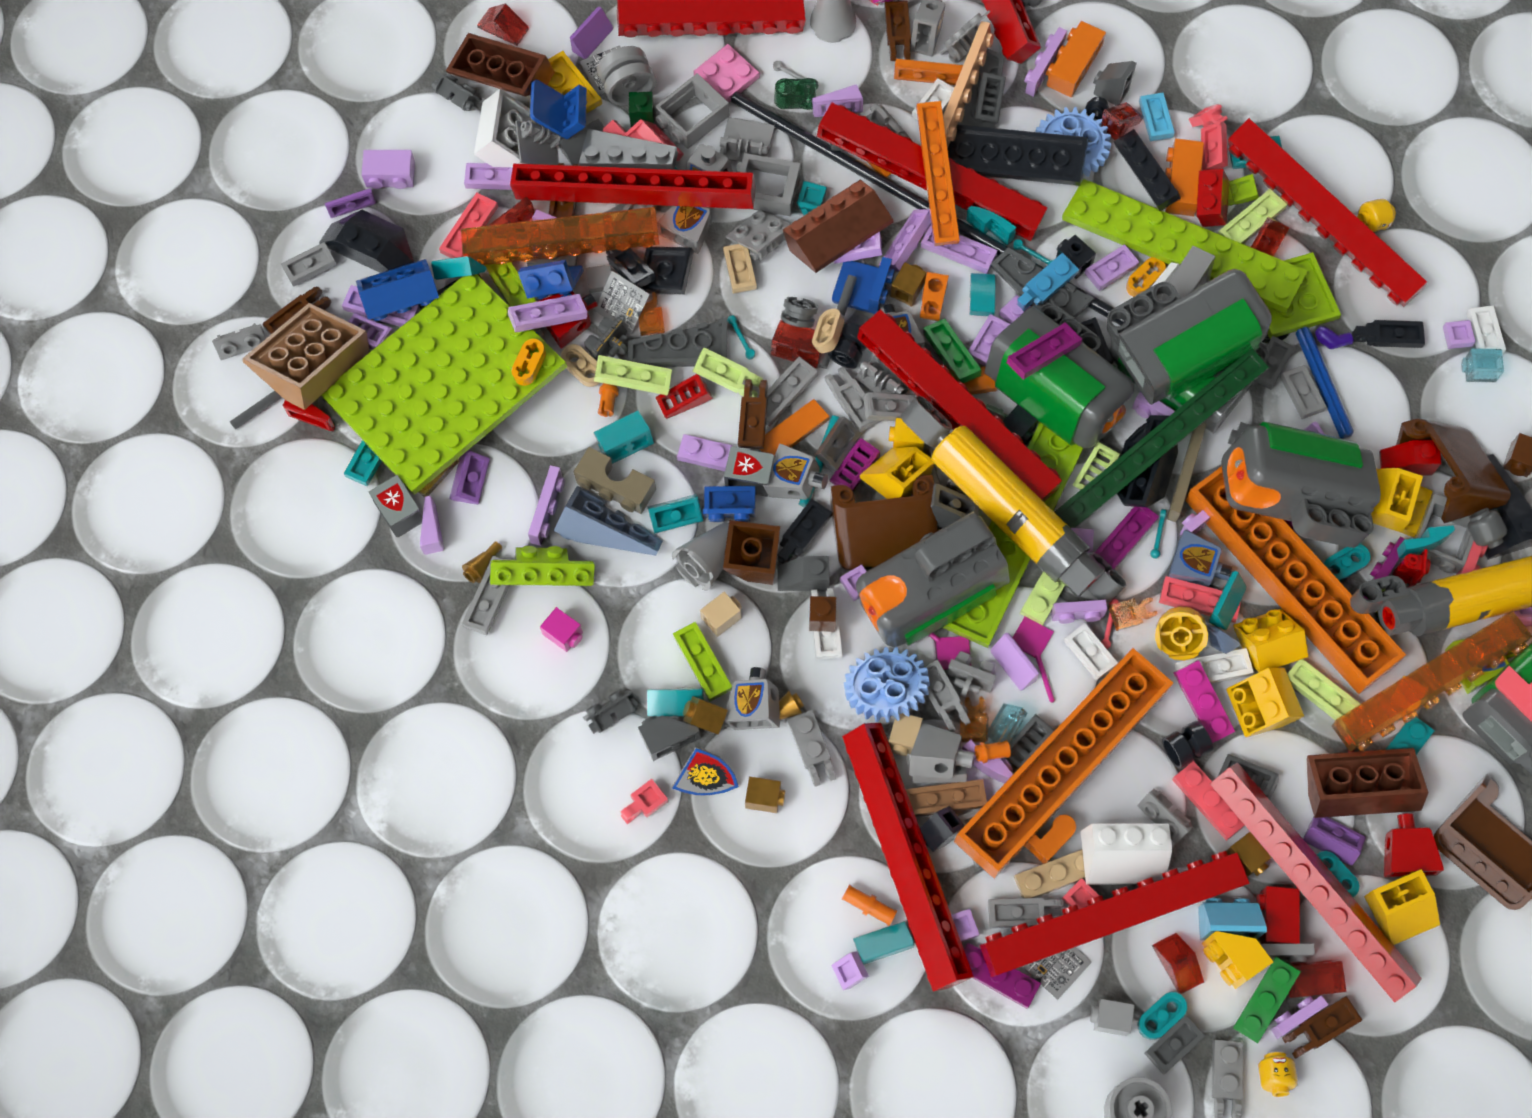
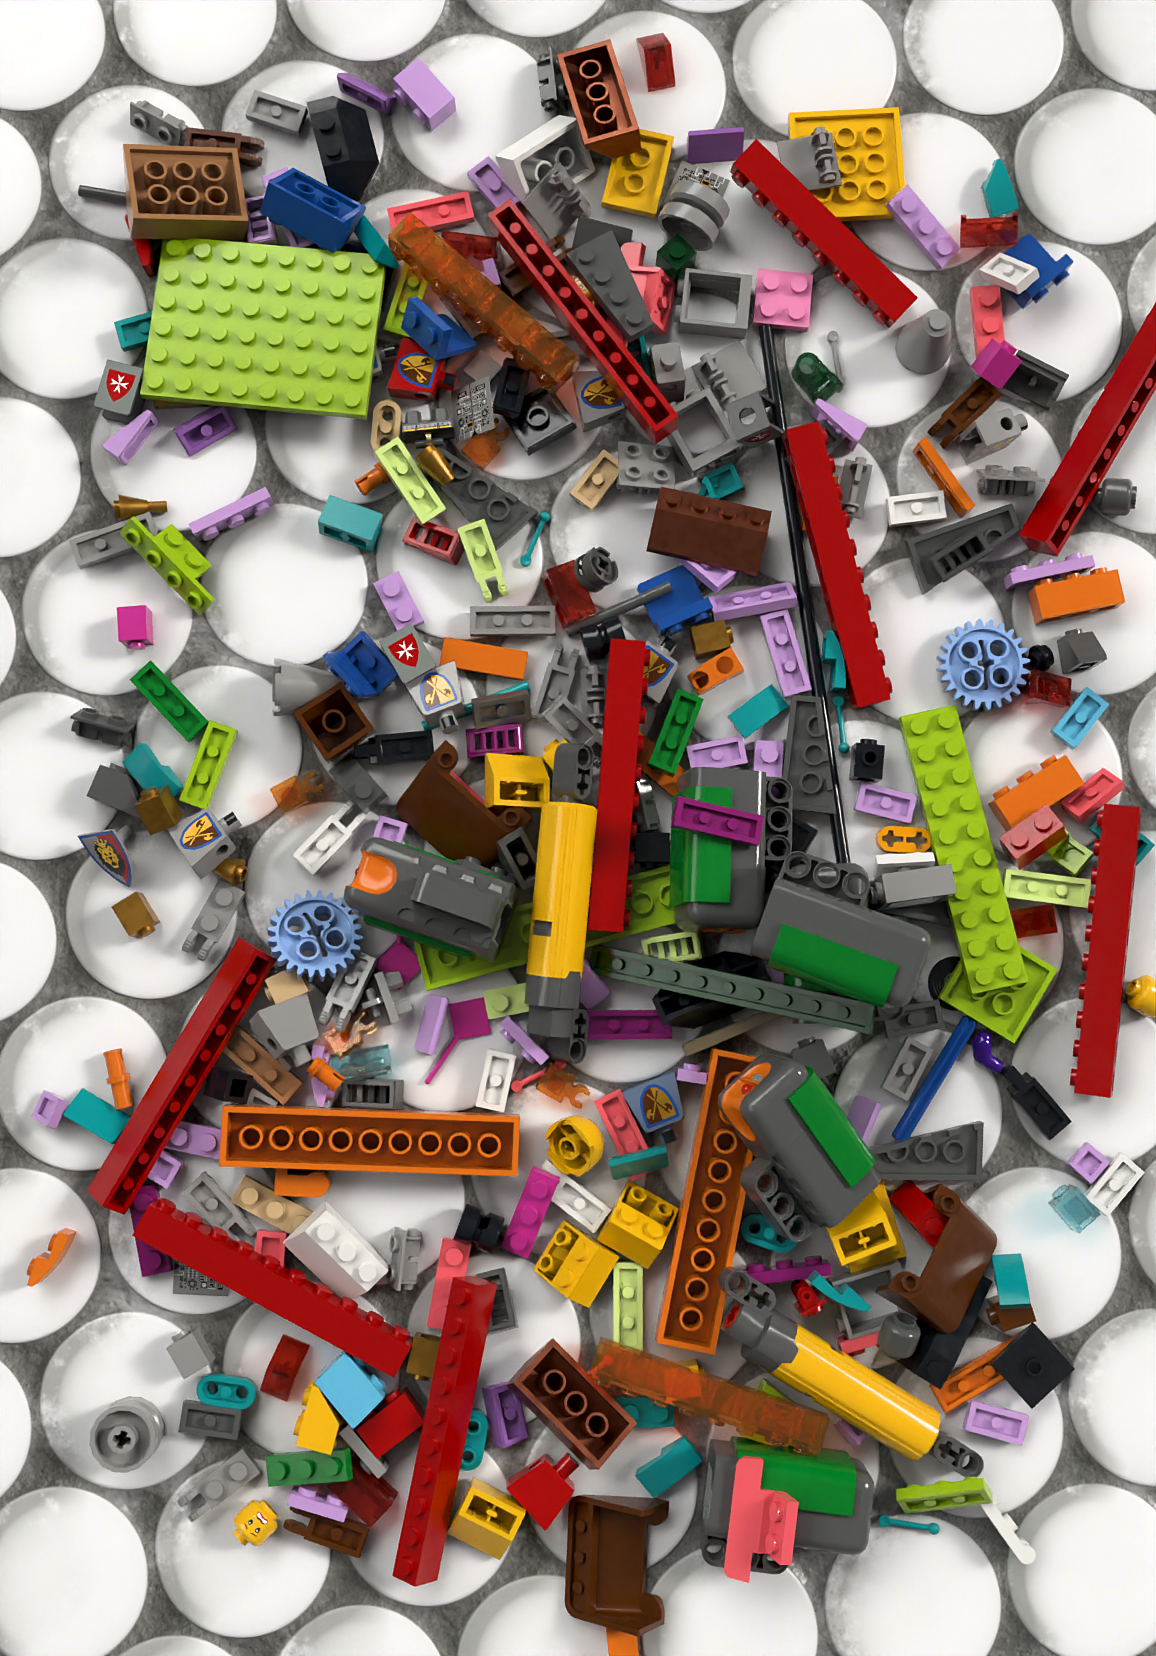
camera: 40 degrees right, 15 degrees up
lavender plate [508,294,587,333] -> none
light orange beam [511,339,546,386] -> none
blue bracket [530,80,587,140] -> none
sand blue wedge [554,486,663,556] -> none
dark tan arch [573,447,656,514] -> none
coral plate [620,779,668,824] -> none
teal slope [647,494,703,534] -> none
tan brick [700,591,742,637] -> none
reddish brown hinge [738,379,768,449] -> none
reddish brown brick [809,596,836,632] -> none
tan plate [812,308,845,353] -> none
orange plate [916,101,960,246] -> none
light nougat plate [943,21,994,149] -> none
black plate [947,125,1088,186] -> none
dark azure hinge [1017,253,1079,311] -> none
black plate [1114,129,1181,211] -> none
teal hinge [1150,509,1167,559] -> none
coral plate [1189,104,1228,128] -> none
sand blue slope [1206,623,1241,654] -> none
none -> orange slope [27,1228,77,1287]
none -> green plate [129,660,209,743]
none -> lavender plate [165,1120,221,1160]
none -> clear orange plate [270,771,325,815]
none -> pearl gold cone [415,443,455,487]
none -> teal slope [635,1435,703,1498]
none -> dark grey piece [725,391,783,448]
none -> dark grey wing [868,1121,984,1181]
none -> teal slope [991,1253,1031,1309]

